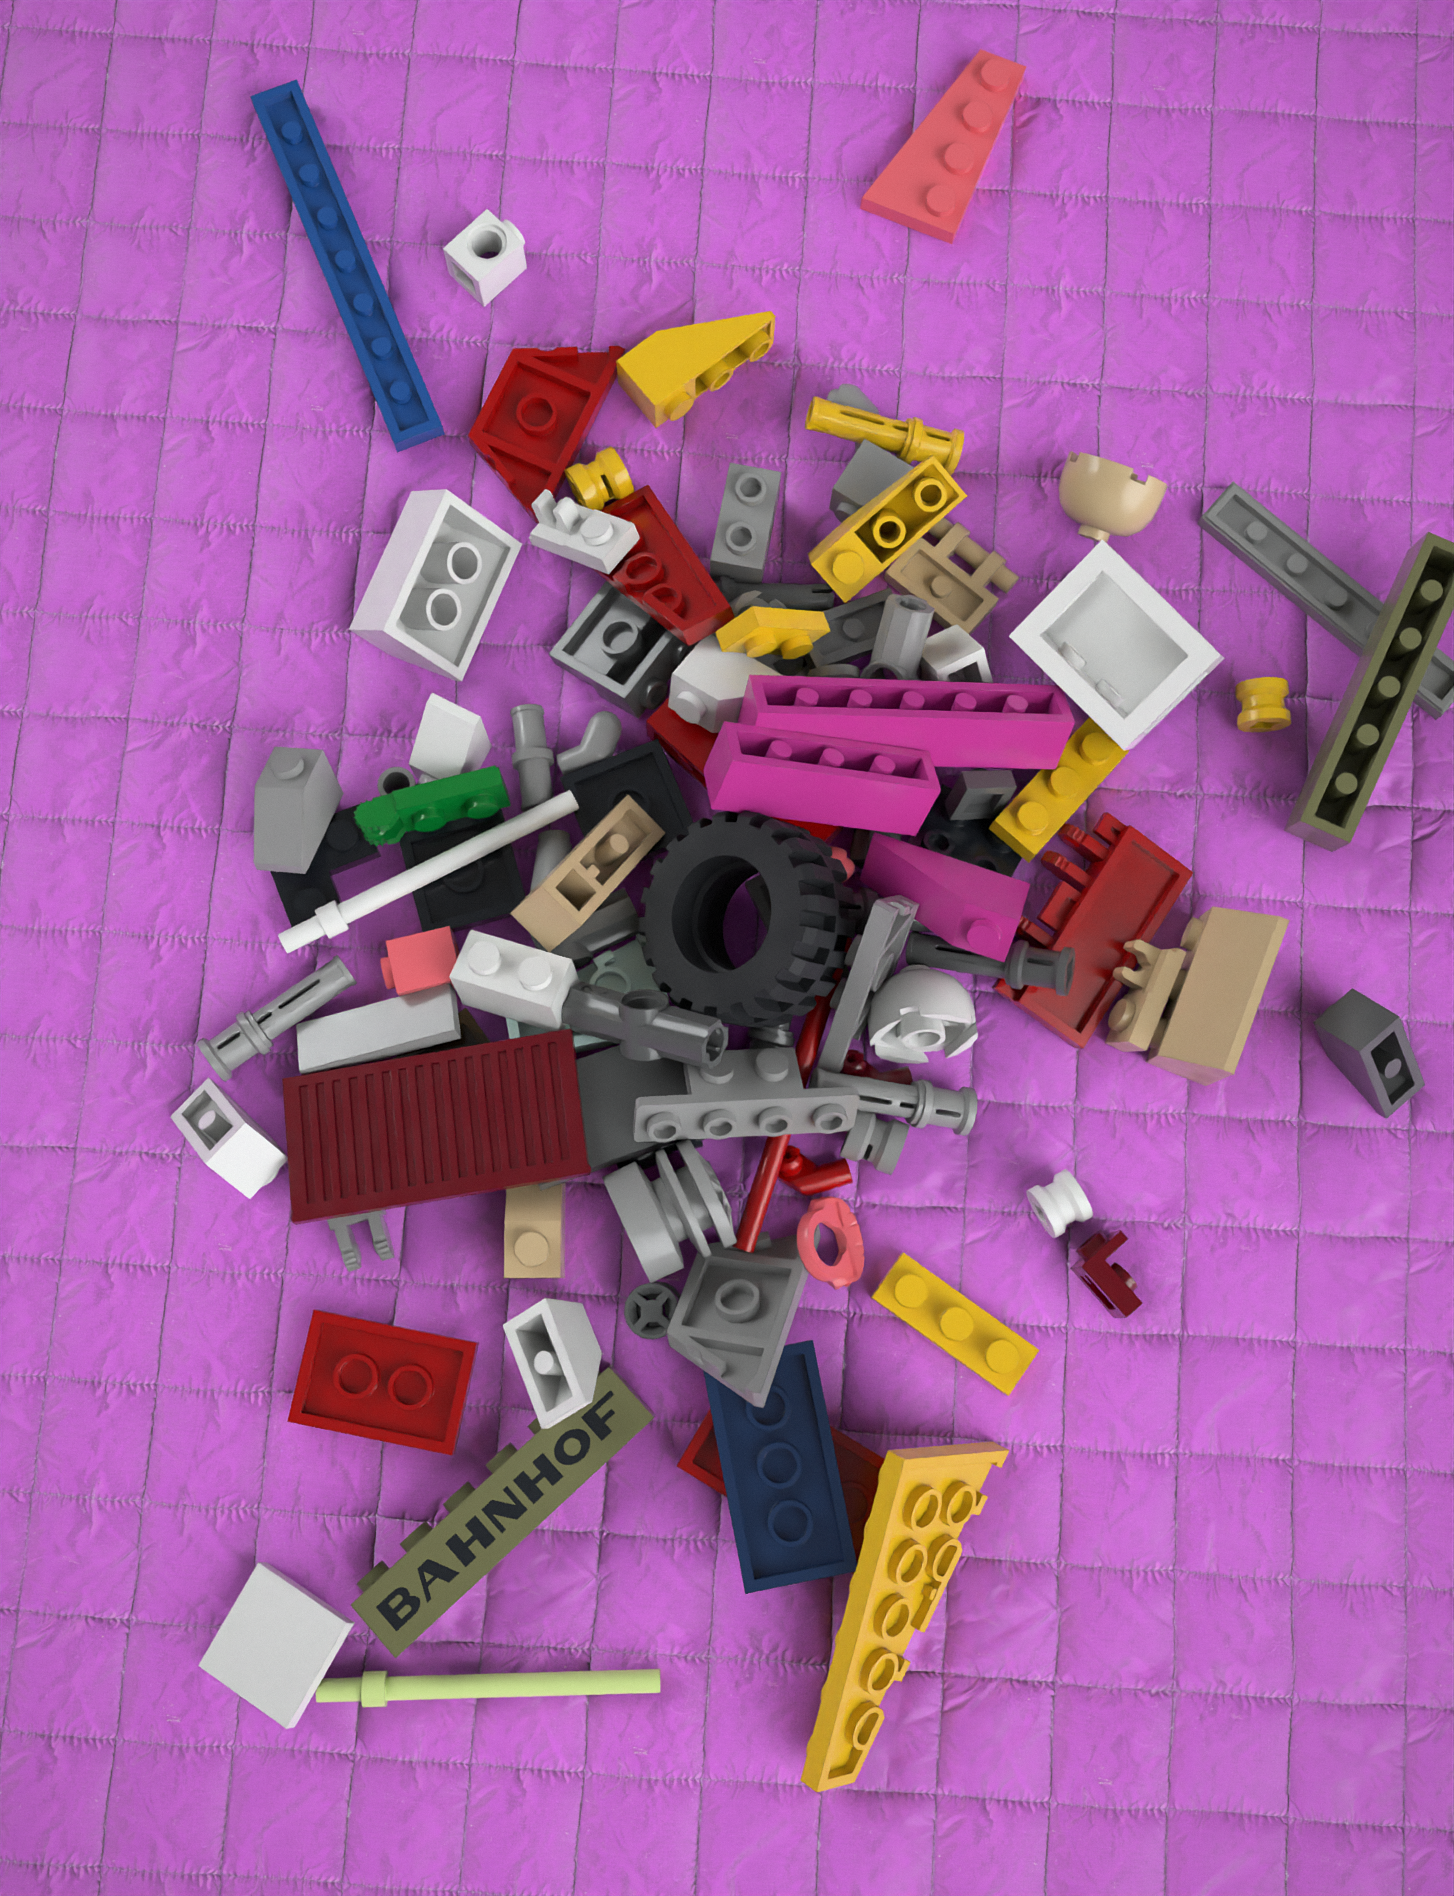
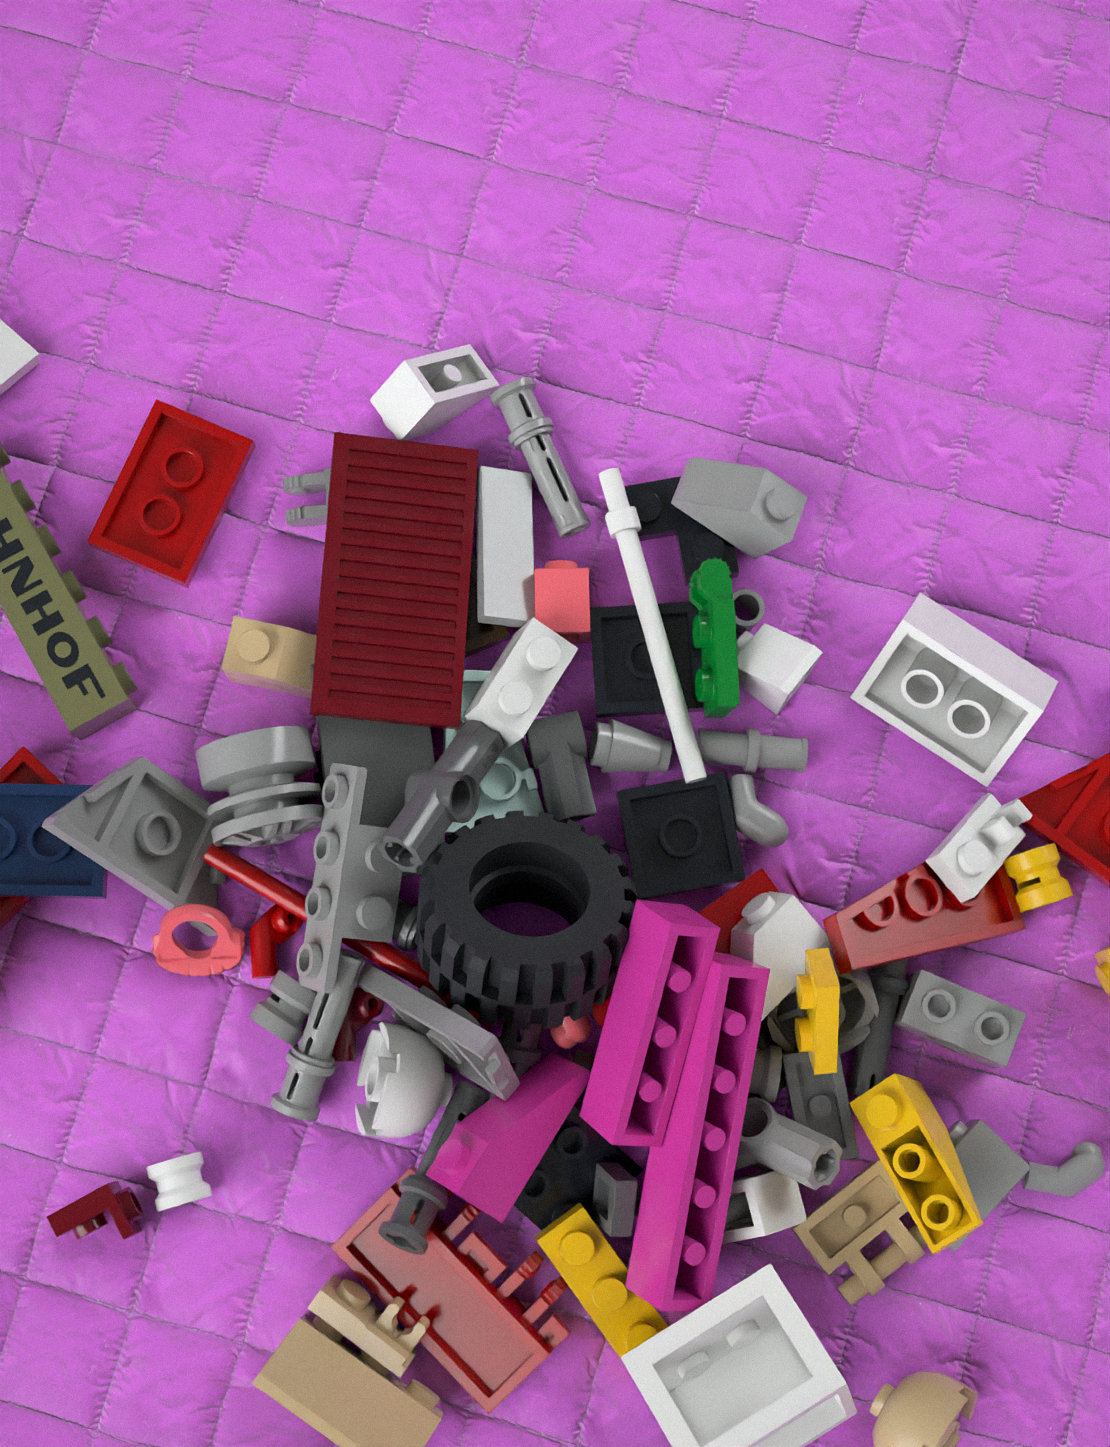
camera: 105 degrees right, 0 degrees up
white slope [503,1298,602,1429] -> none
tan slope [510,795,665,952] -> none
dark grey plate [549,581,699,719] -> none
dark grey wheel [624,1281,681,1340] -> none
yellow pin [805,396,964,476] -> none
yellow plate [870,1252,1039,1396] -> none

